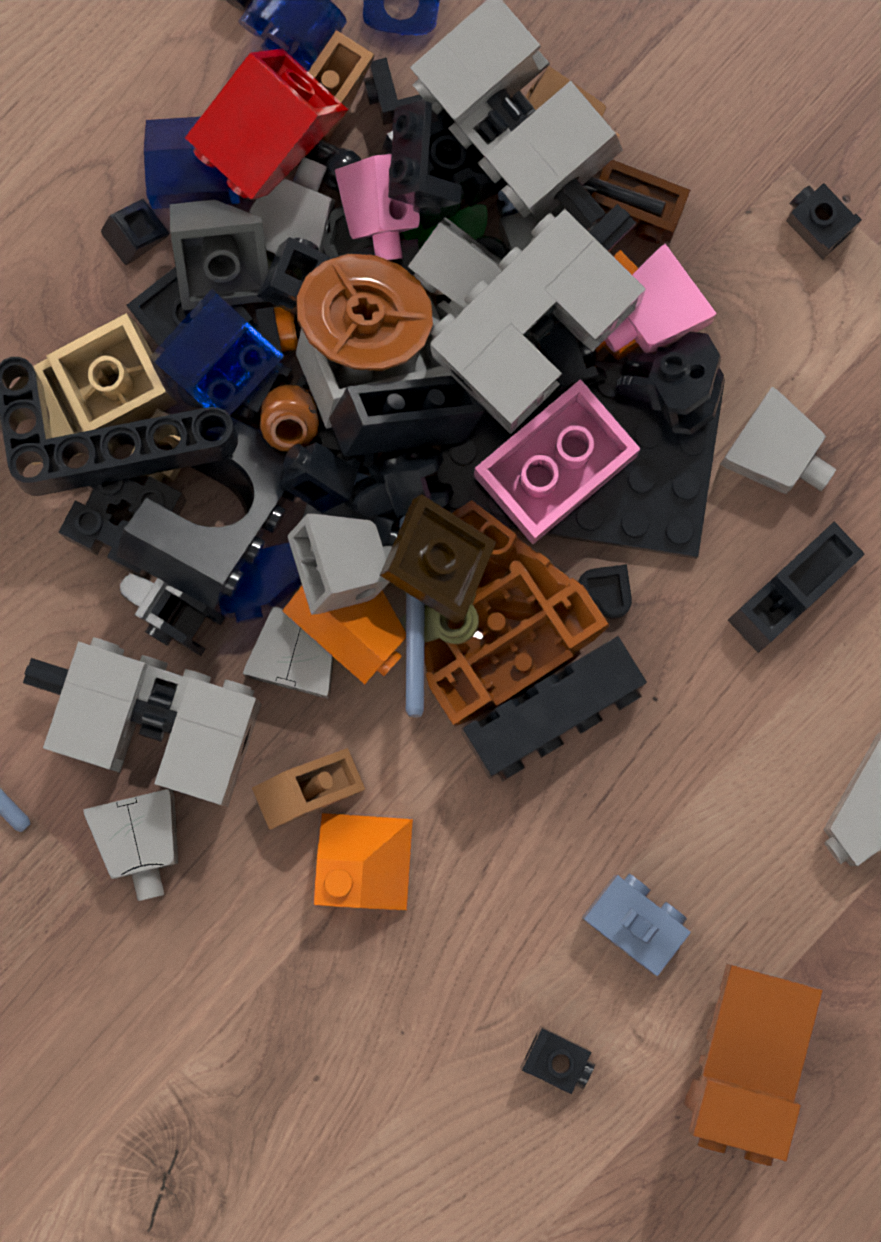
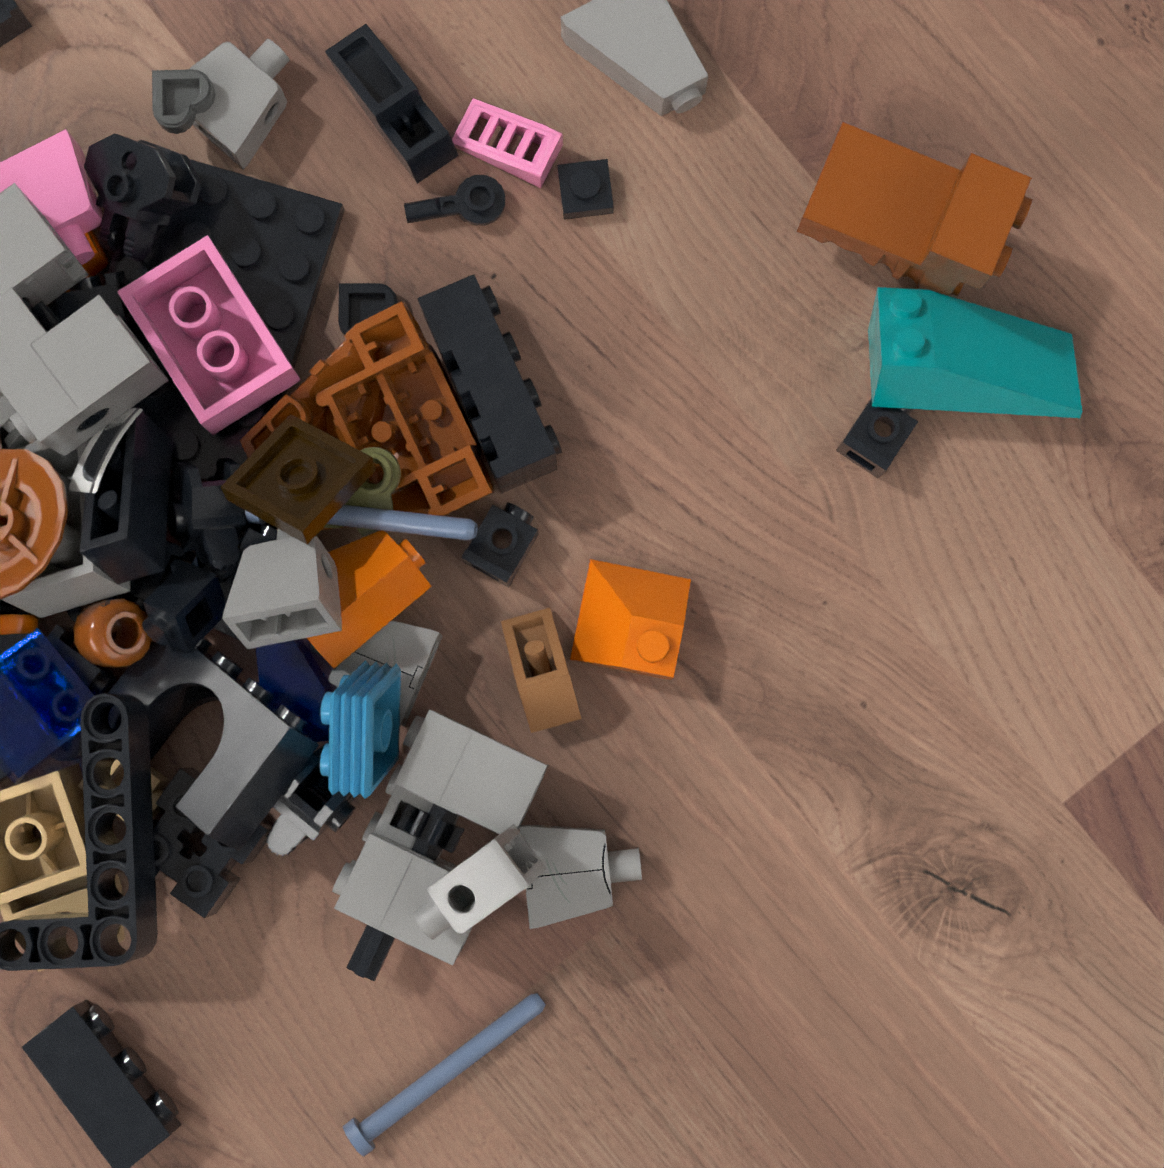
camera: 80 degrees left, 0 degrees up
sand blue brick [582,873,691,976] -> none
none -> sticker [69,408,143,494]
none -> dark grey tile [152,69,216,134]
none -> dark azure brick [320,660,401,799]
none -> black plate [404,175,506,226]
none -> light grey torso [414,824,546,940]
none -> bright pink slope [452,98,563,188]
none -> black brick [461,502,539,588]
none -> black plate [557,159,614,220]
none -> teal slope [868,287,1083,418]

